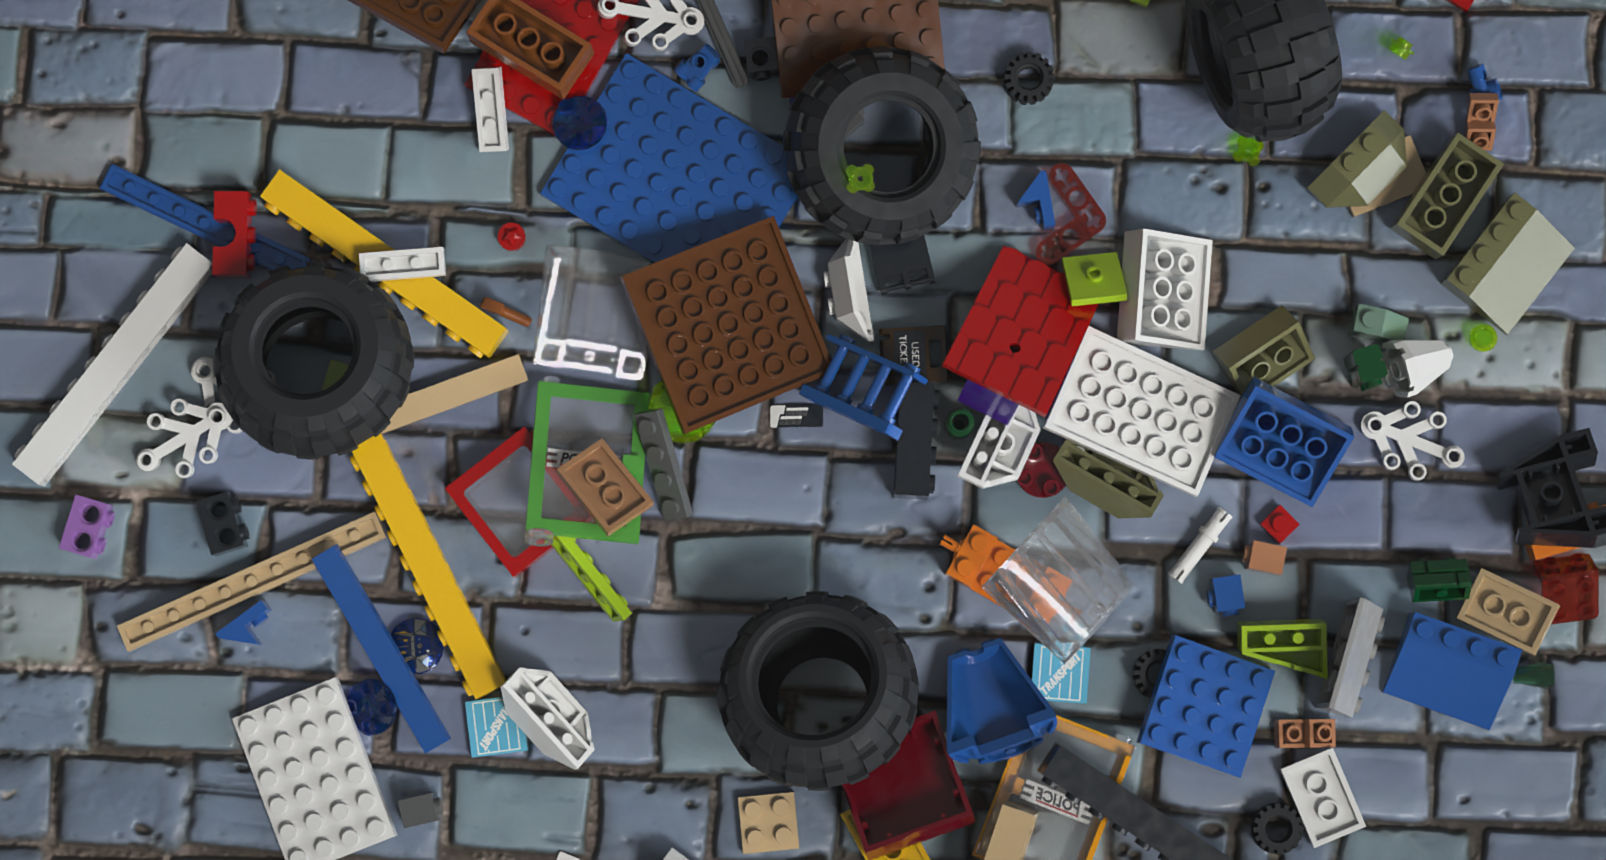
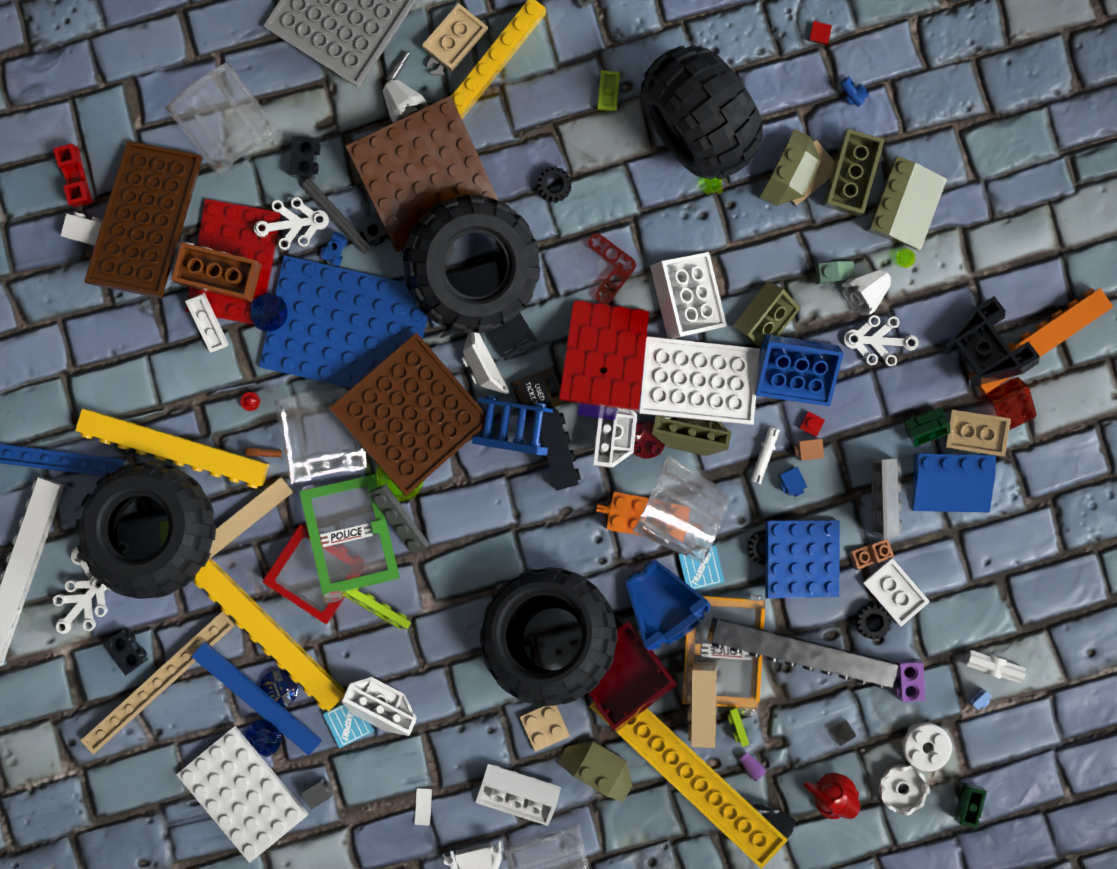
camera: 25 degrees left, 5 degrees up
medium lavender brick [59,495,115,559] -> none
red arch [212,191,257,278] -> none
blue slope [215,600,272,645] -> none
white plate [359,247,446,282] -> none
medium nougat plate [556,438,654,537] -> none
sticker [770,405,823,428] -> none
clear neon green plate [845,164,875,193] -> none
dark green head [945,408,974,440] -> none
blue slope [1016,171,1055,231] -> none
lime plate [1062,252,1127,306] -> none
lime wedge [1237,619,1328,679] -> none
dark green brick [1343,344,1388,392] -> none
clear neon green plate [1388,36,1415,60] -> none
nougat slope [1464,93,1499,151] -> none
clear green cone [1513,661,1554,689] -> none

